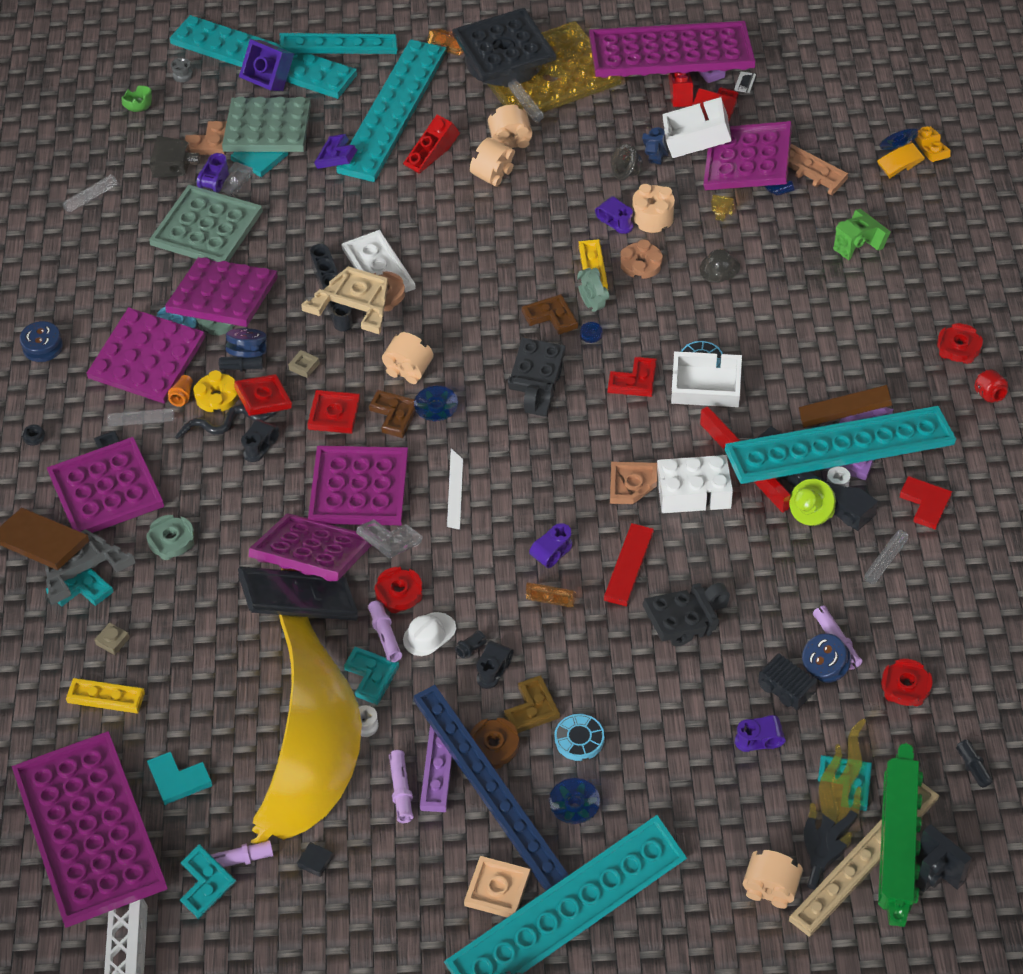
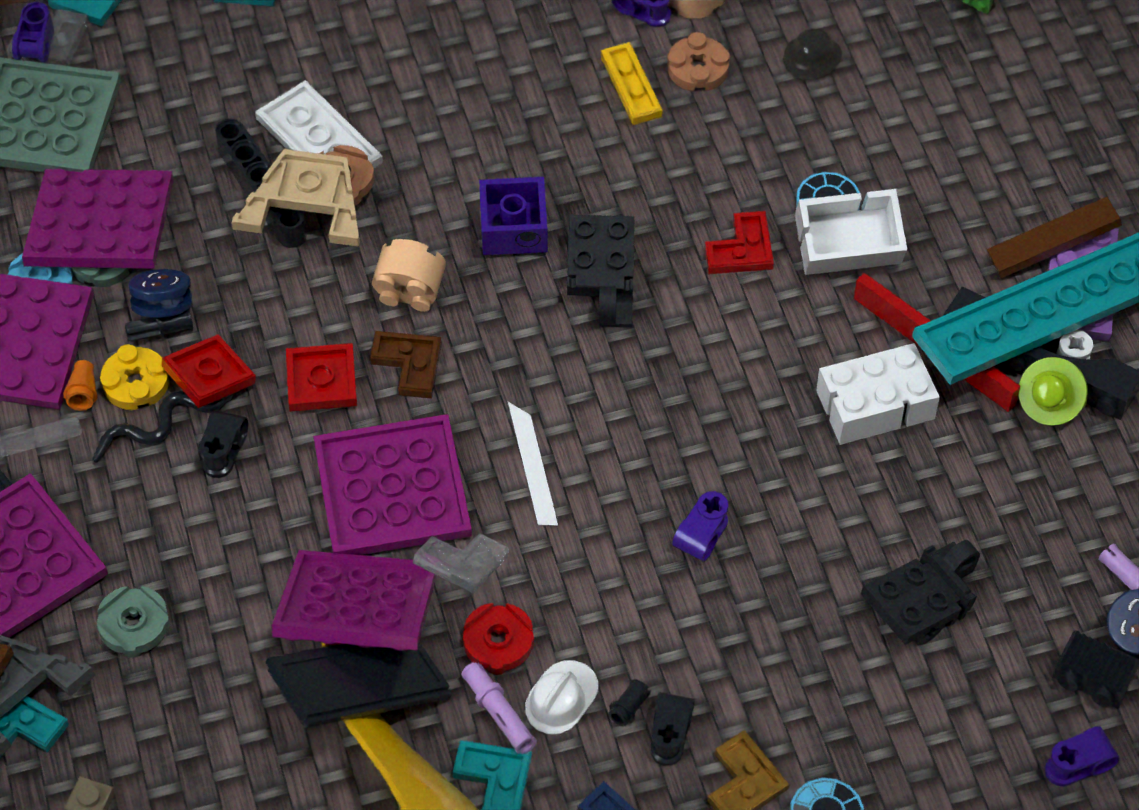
camera: 15 degrees left, 5 degrees up
dark tan plate [288,350,320,378] -> none
clear blue dish [414,386,458,421] -> none
reddish brown tile [522,294,578,335] -> none
clear orange slope [526,582,576,608] -> none
sand green plate [577,268,609,312] -> none
clear blue tile [580,322,602,343] -> none
red tile [604,523,654,607] -> none
nougat plate [610,462,657,504] -> none
none -> dark purple brick [479,177,548,255]

